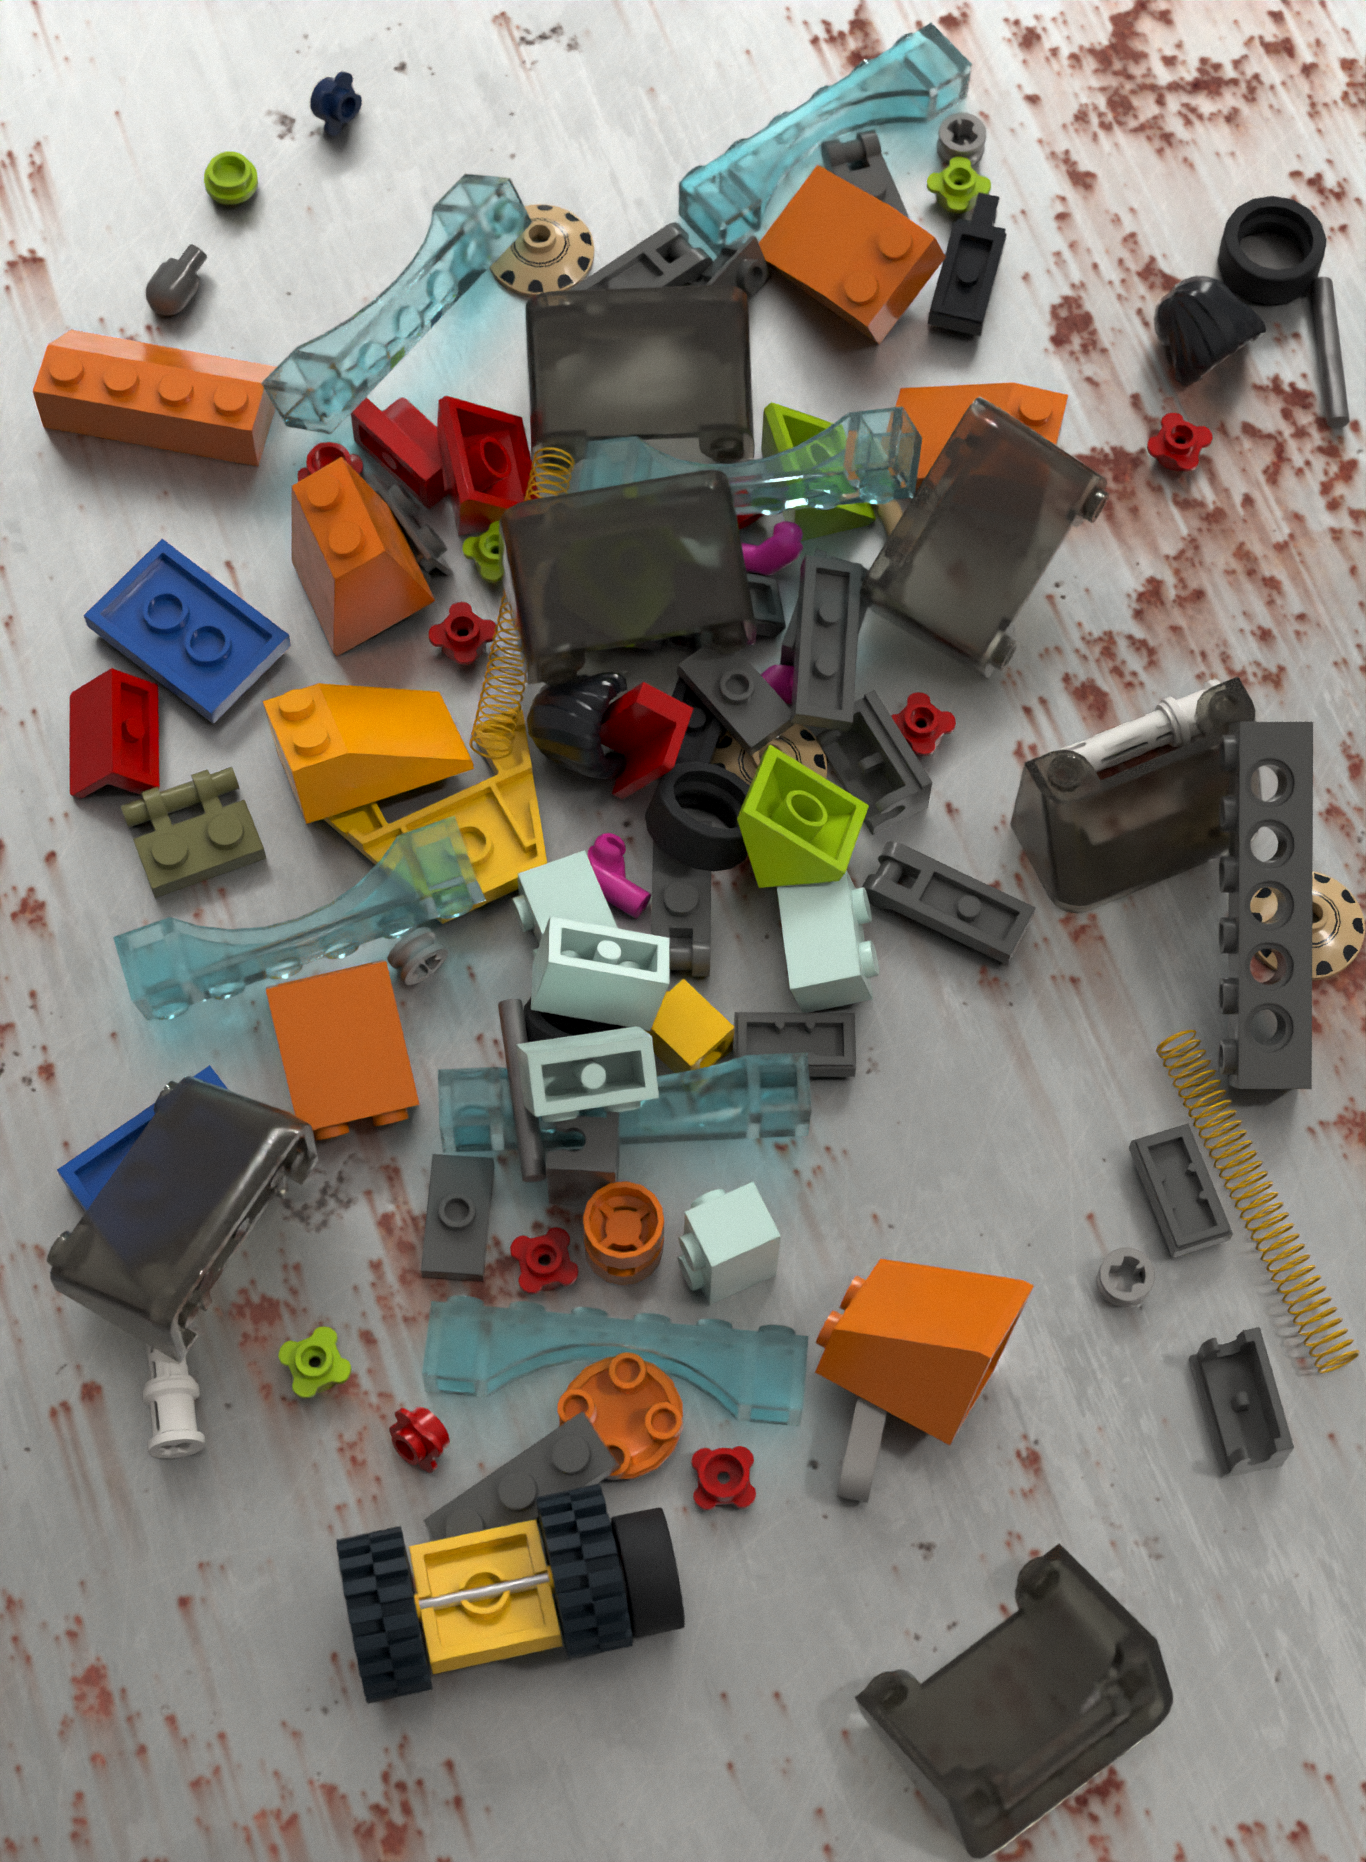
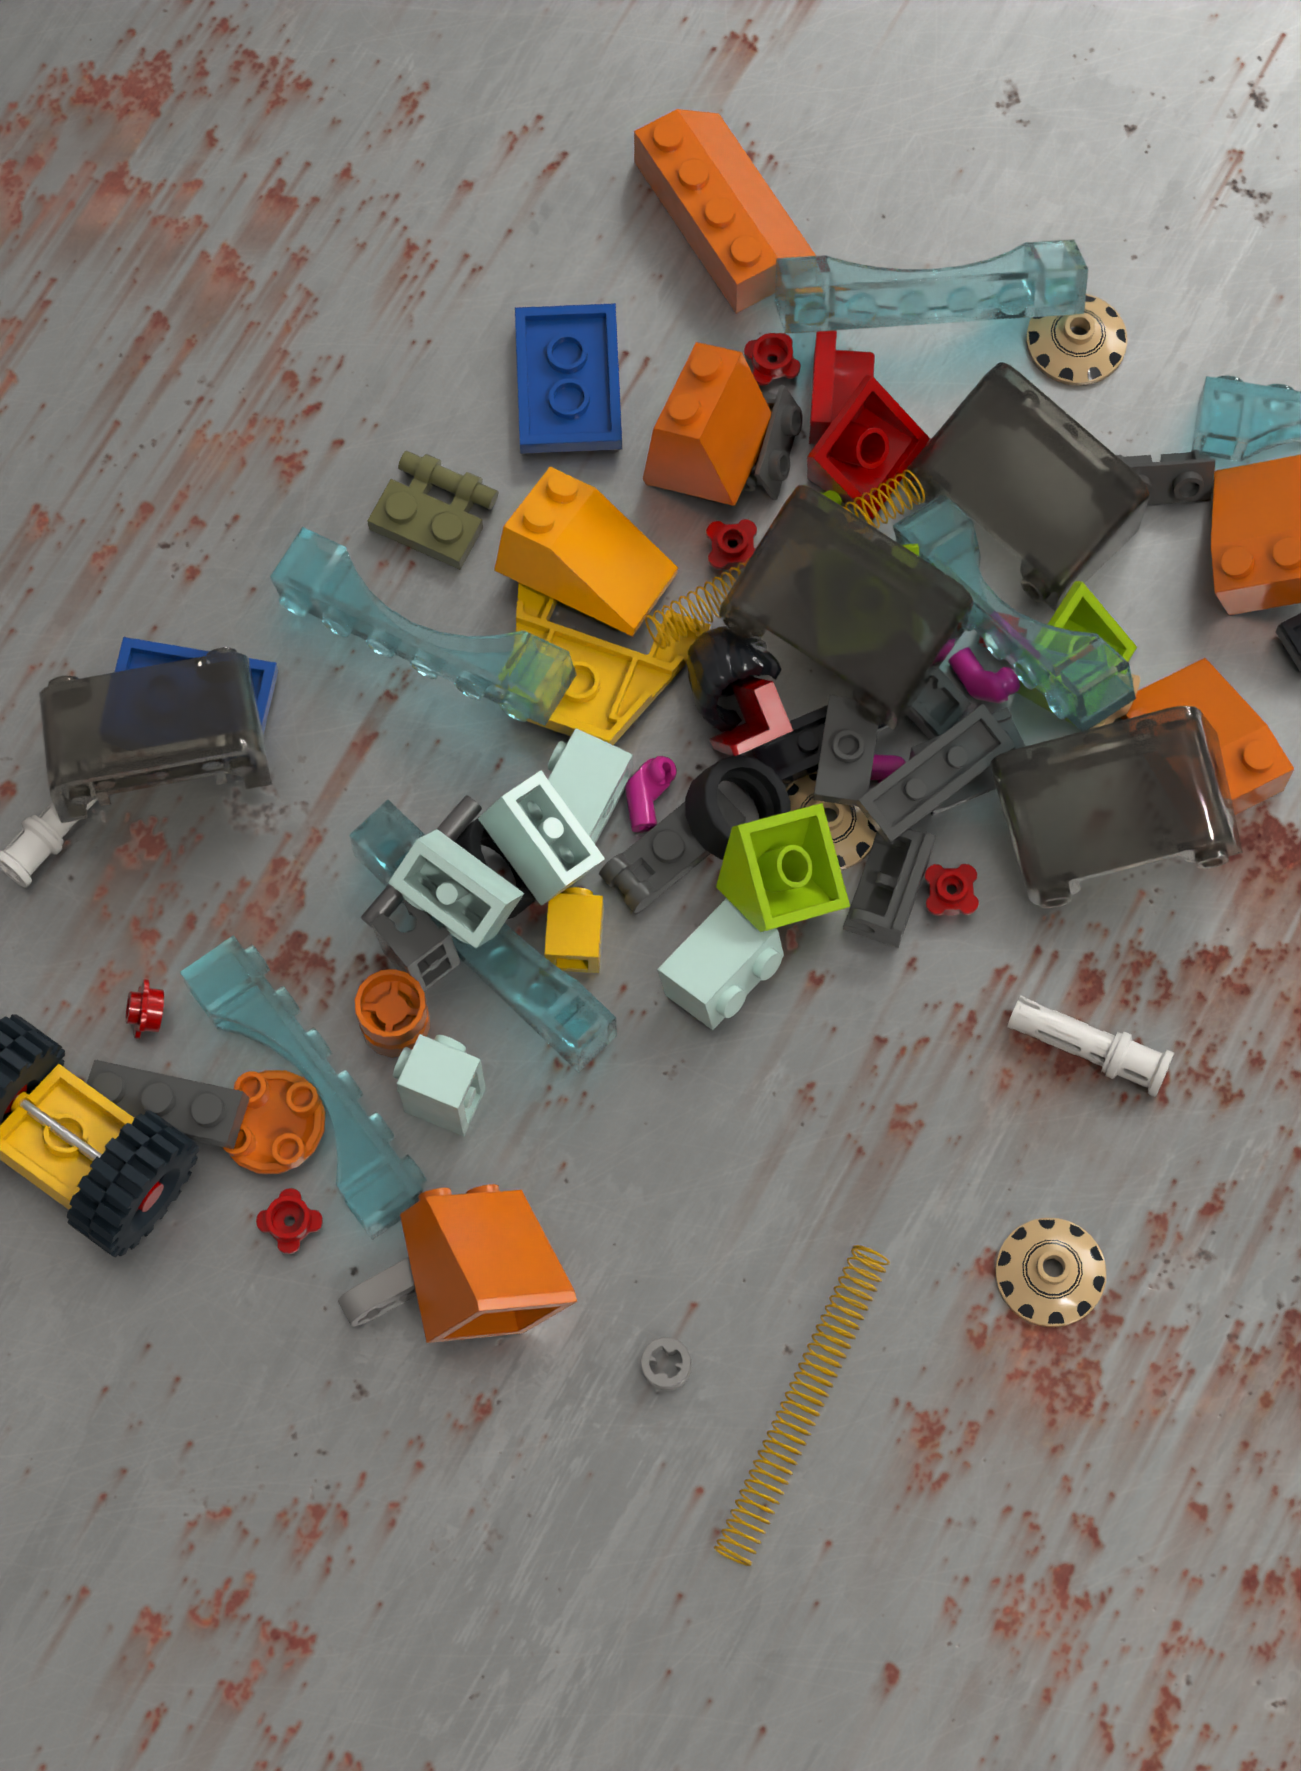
camera: 50 degrees right, 5 degrees up
red panel [69,668,160,799] -> none
dark grey cylinder [145,244,207,316] -> none
lime plate [204,151,258,204] -> none
orange slope [266,960,420,1141] -> none
lime plate [278,1326,351,1399] -> none
dark blue plate [310,71,362,136] -> none
light grey bush [387,927,448,985] -> none
dark grey plate [421,1154,494,1281] -> none
red plate [510,1227,579,1295] -> none
dark grey plate [559,222,713,345] -> none
black tyre [611,1507,685,1638] -> none
dark grey plate [734,1012,856,1077] -> none
clear smoke windscreen [855,1543,1173,1859] -> none
dark grey plate [862,841,1036,965] -> none
clear smoke windscreen [1010,677,1263,914] -> none
dark grey plate [1129,1123,1233,1258] -> none
dark grey hinge [1189,1327,1294,1478] -> none
dark grey brick [1218,722,1313,1089] -> none

